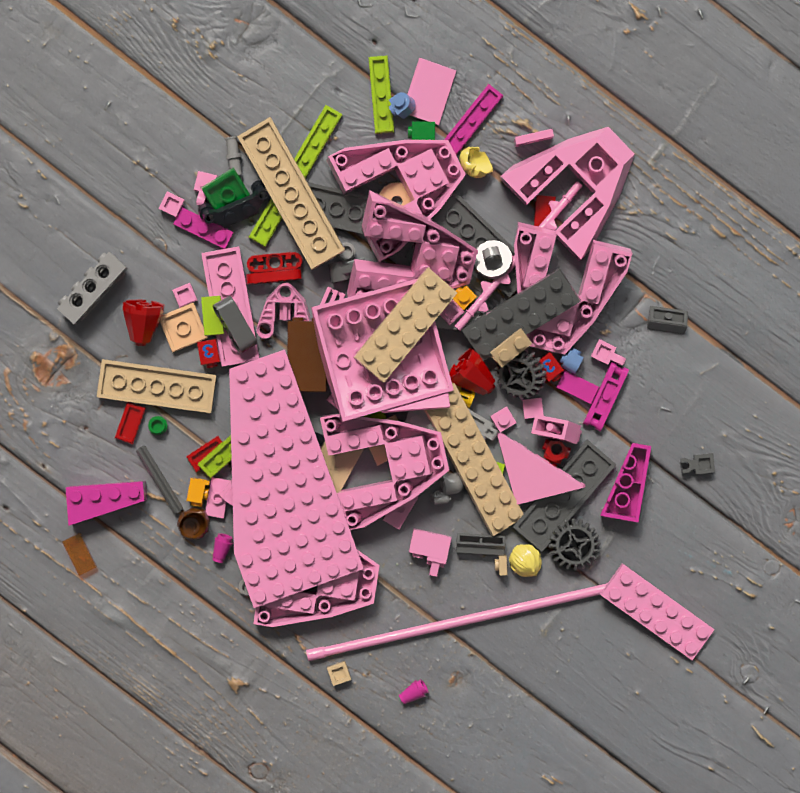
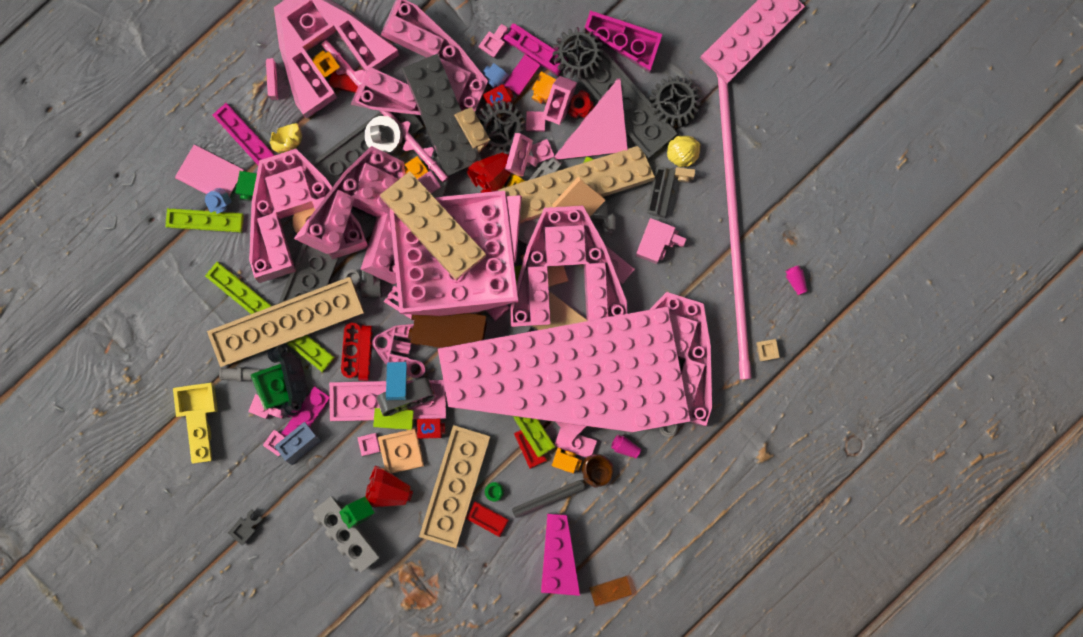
camera: 80 degrees left, 5 degrees down
none -> light yellow plate [173,383,218,464]
none -> dark grey plate [228,509,263,546]
none -> sand blue panel [274,422,322,465]
none -> light orange brick [311,51,340,78]
none -> green brick [339,496,375,529]
none -> dark azure tile [386,362,407,400]
none -> bright pink plate [505,133,538,176]
none -> light orange brick [532,72,556,104]
none -> light nougat tile [552,177,605,217]
none -> dark grey gear [553,27,604,79]

